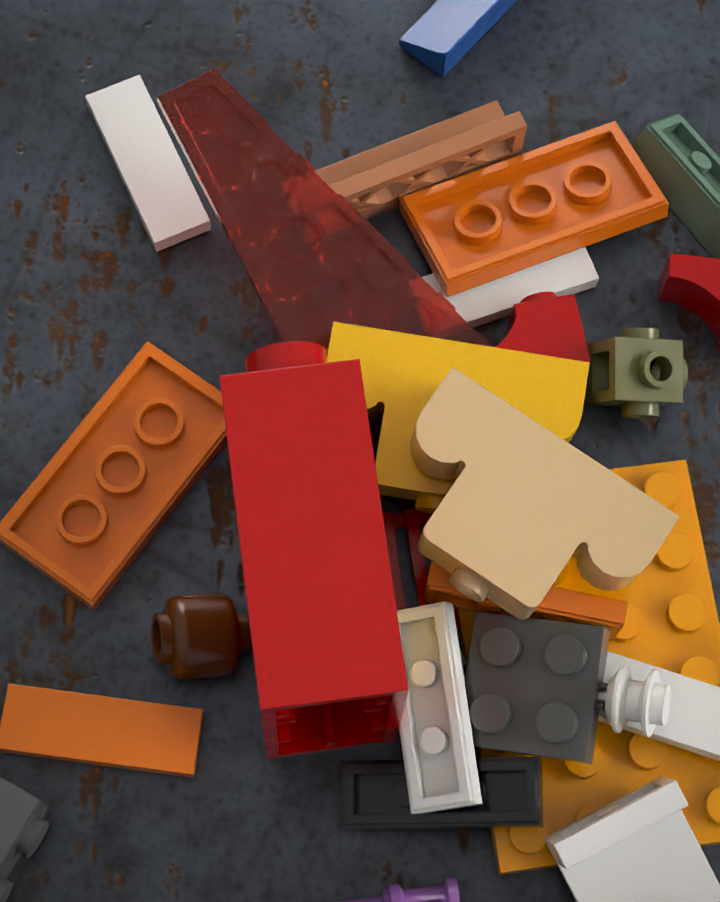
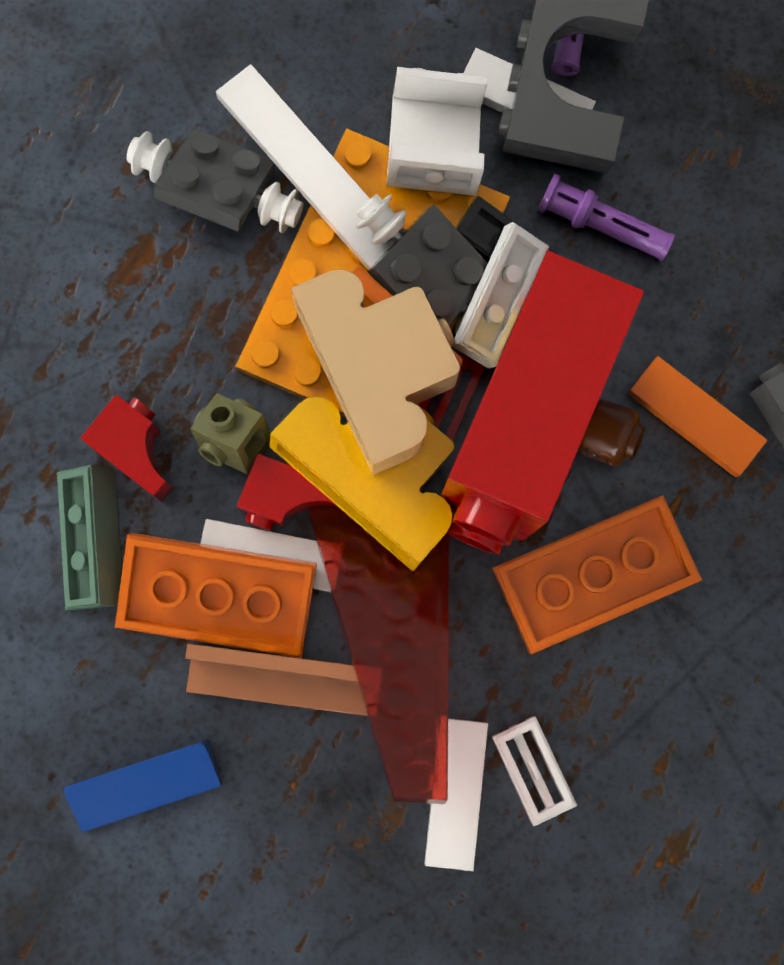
camera: 150 degrees left, 10 degrees up
none -> white tile [491,716,577,826]

